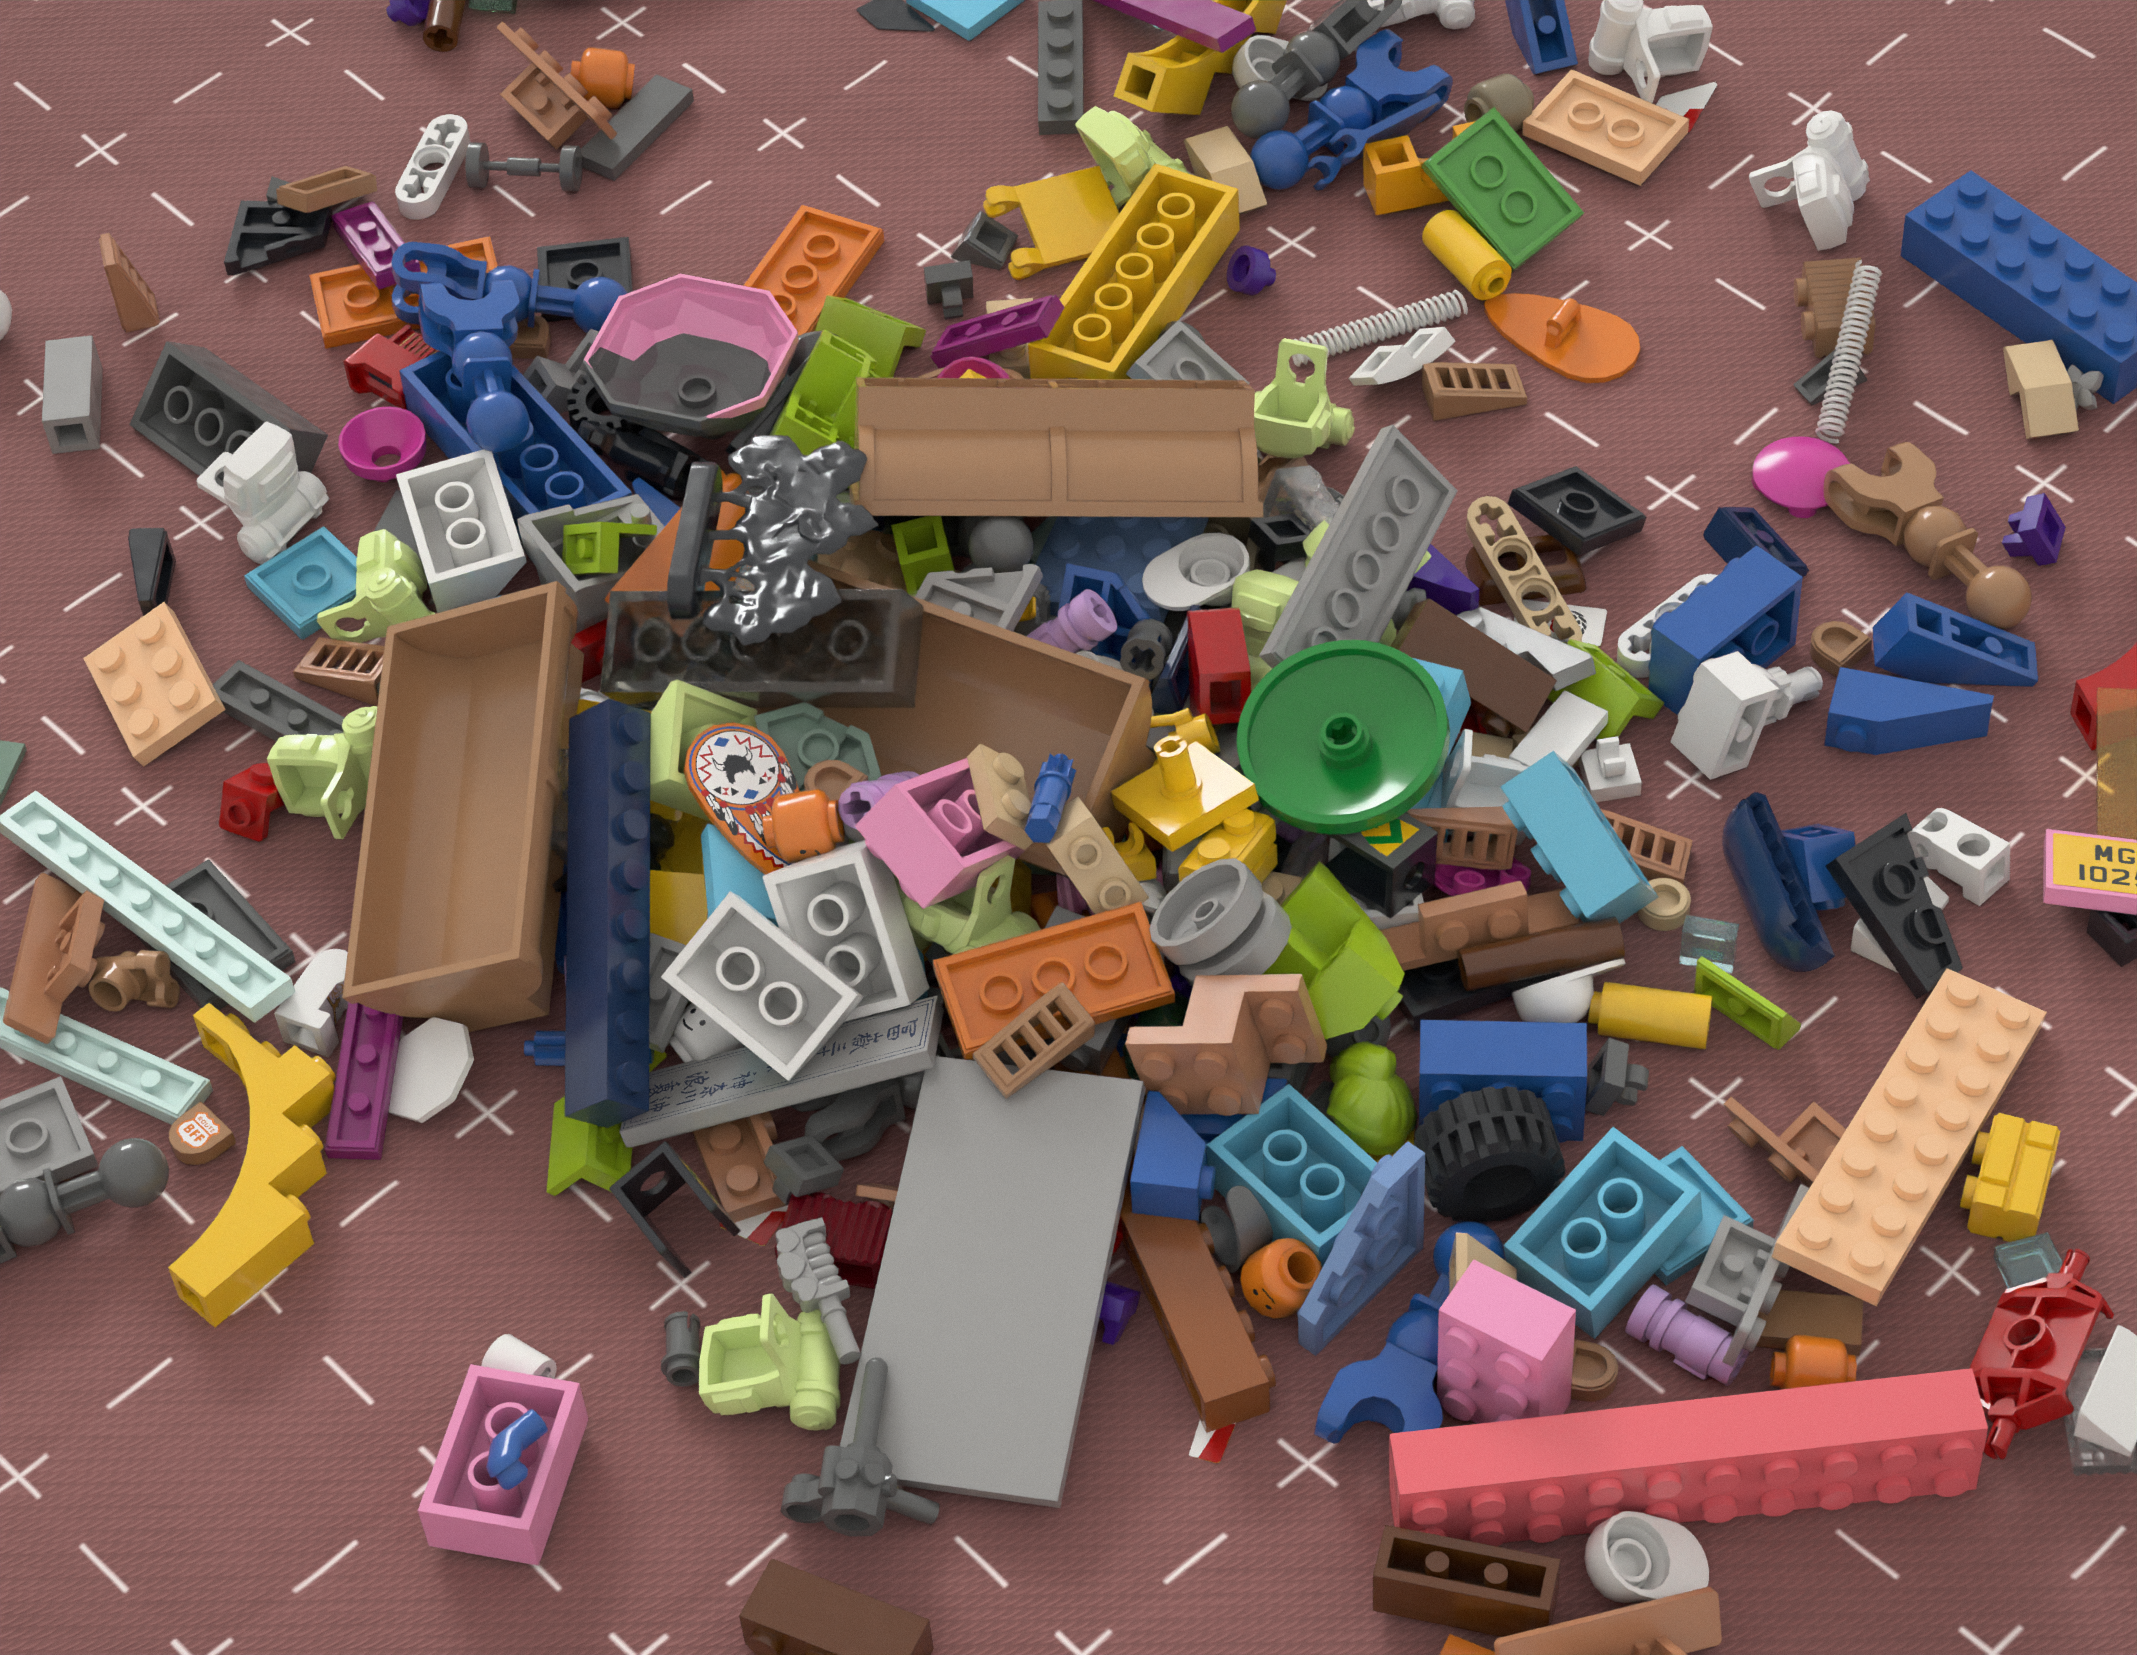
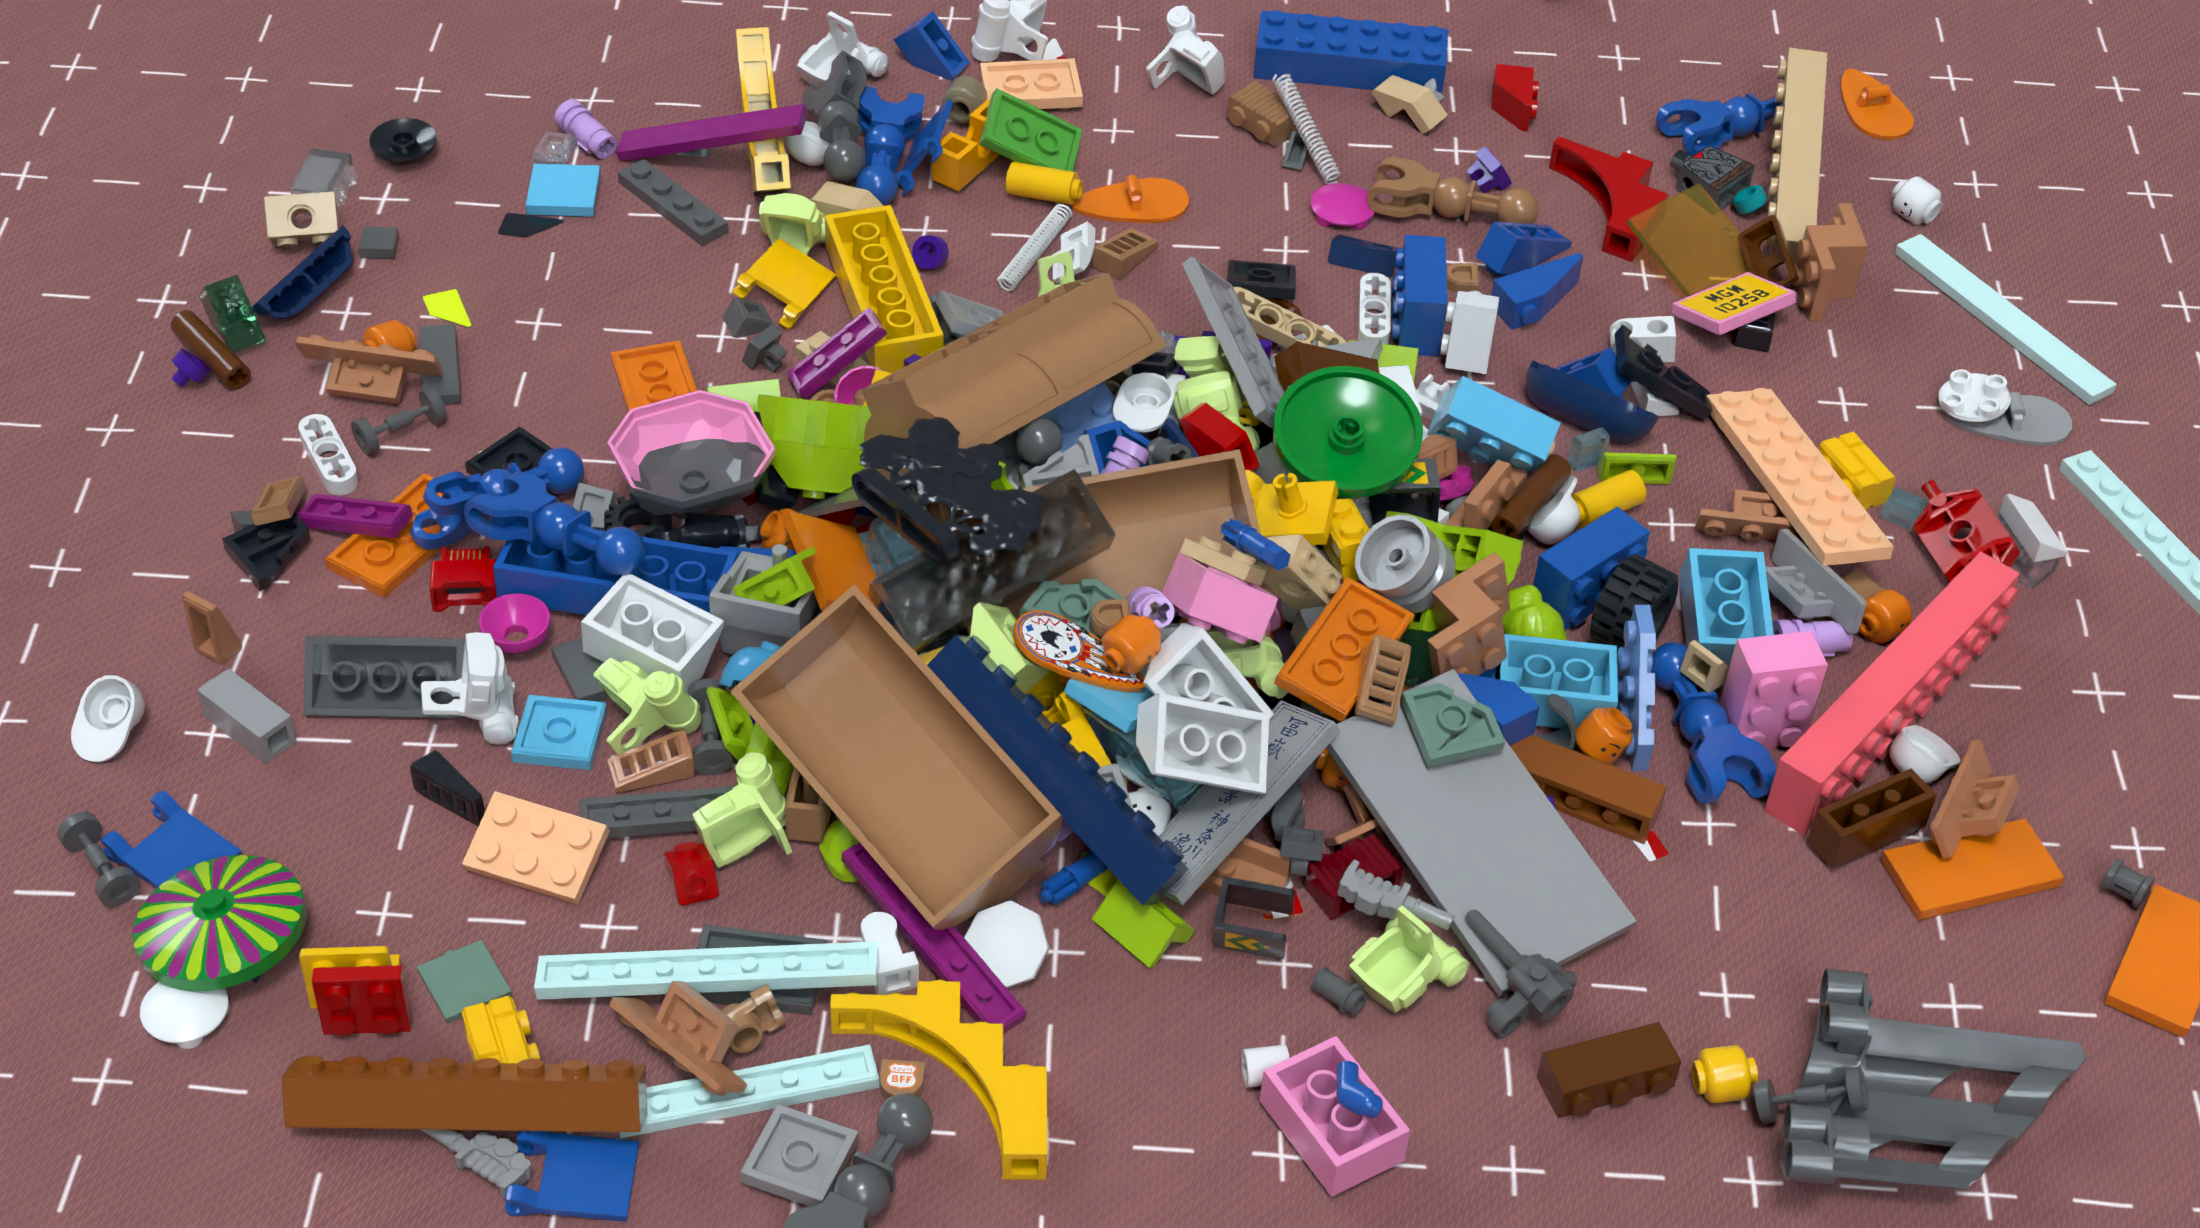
camera: 50 degrees left, 5 degrees down
none -> neon yellow sticker [423,289,471,327]
none -> sand green plate [1400,683,1506,767]

